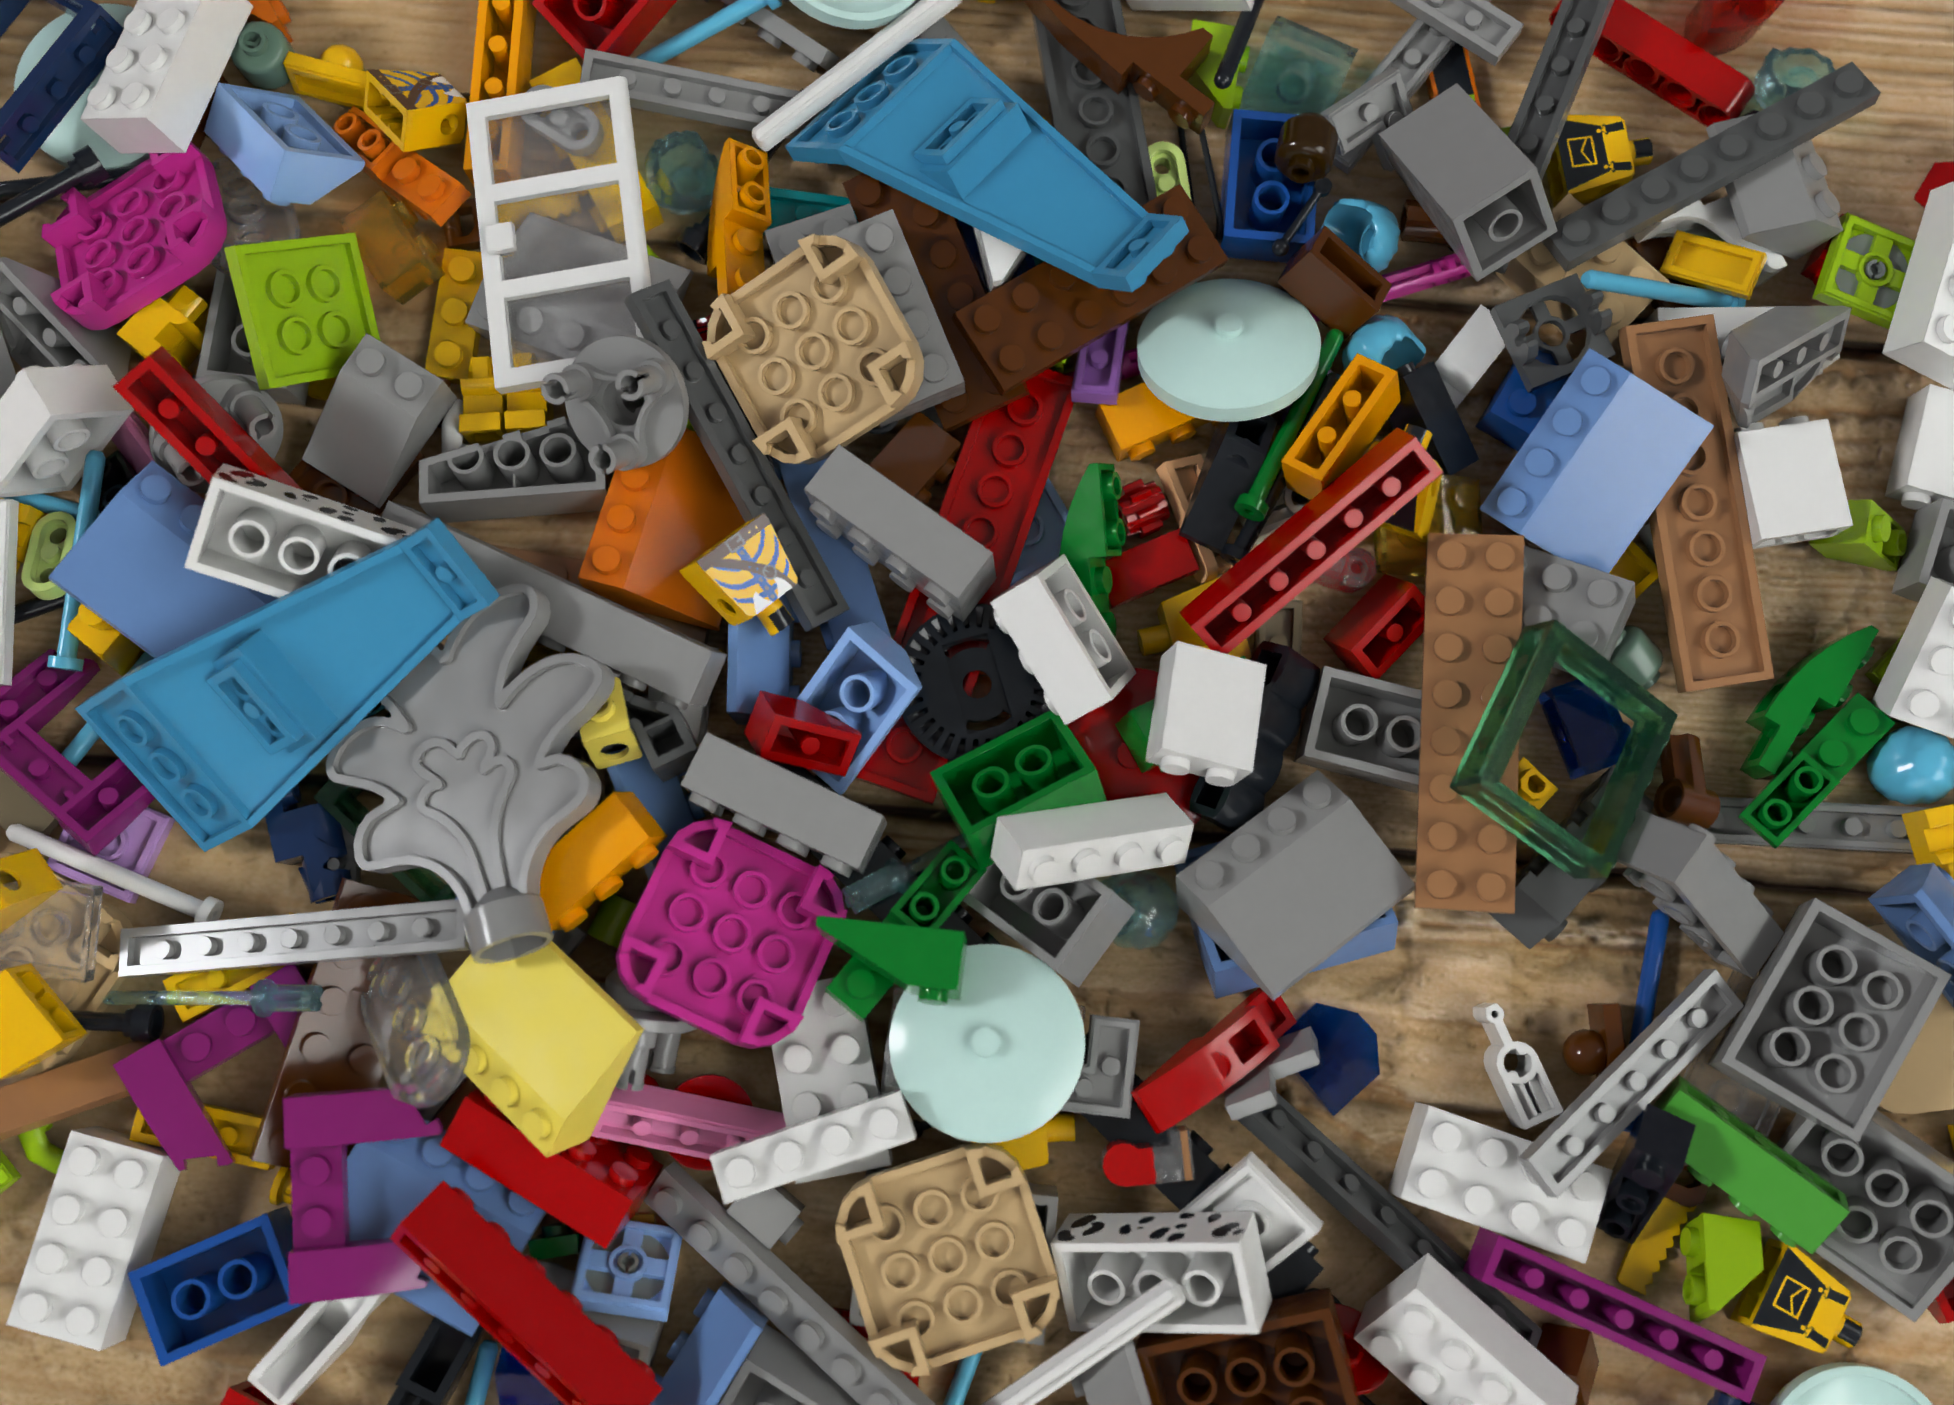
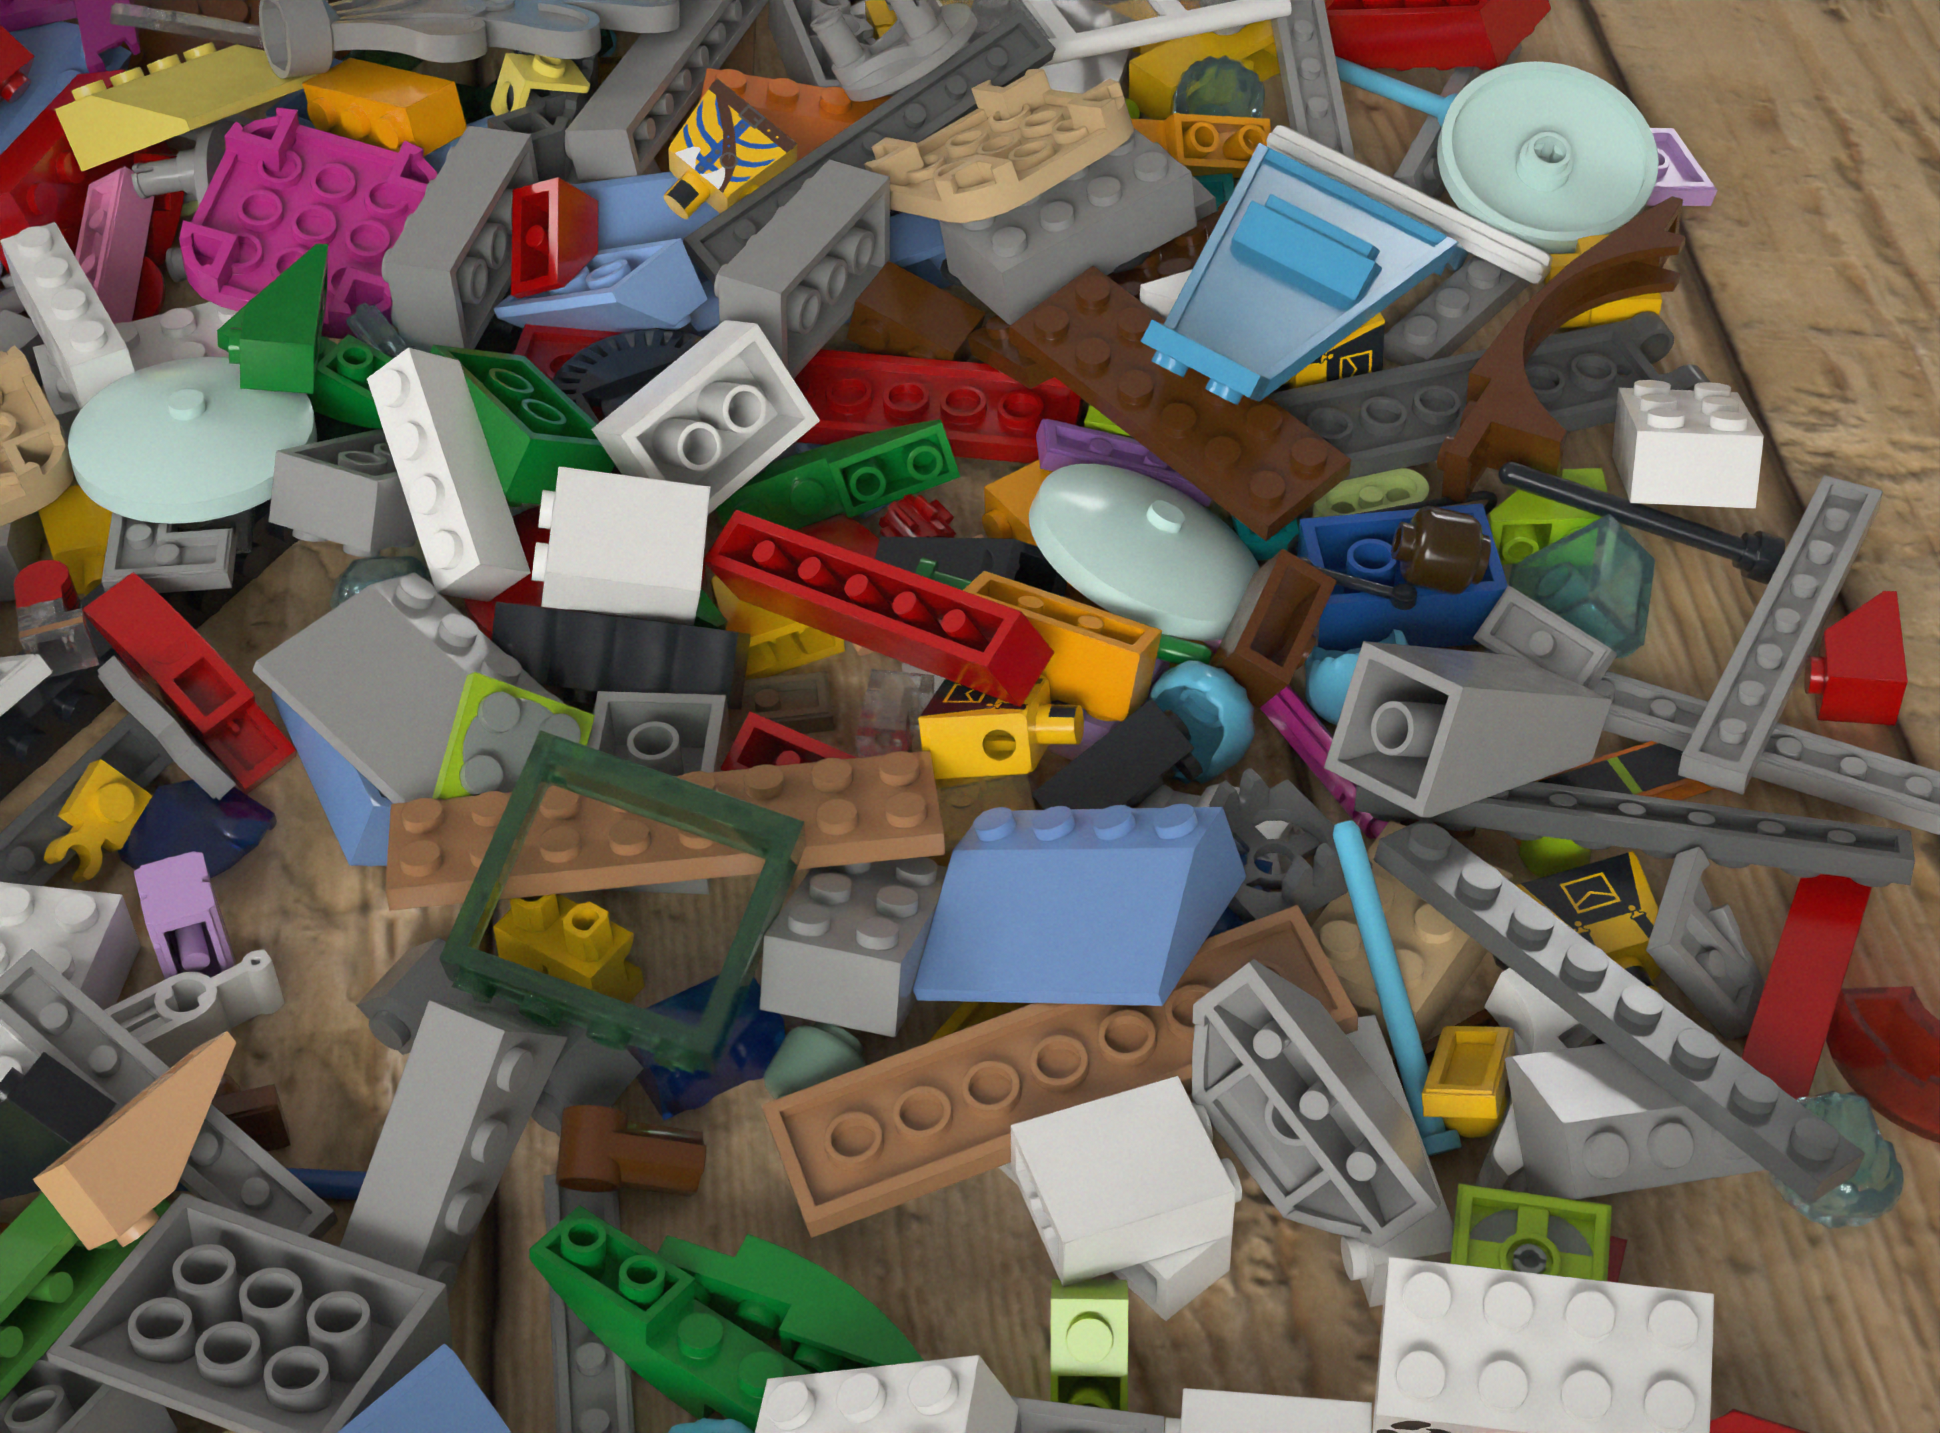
camera: 85 degrees right, 35 degrees down
none -> light nougat slope [33,1031,236,1251]
none -> yellow plate [44,759,153,883]
none -> lavender brick [134,851,236,979]
none -> light grey piece [432,672,595,800]
none -> light grey wing [1646,847,1764,1040]

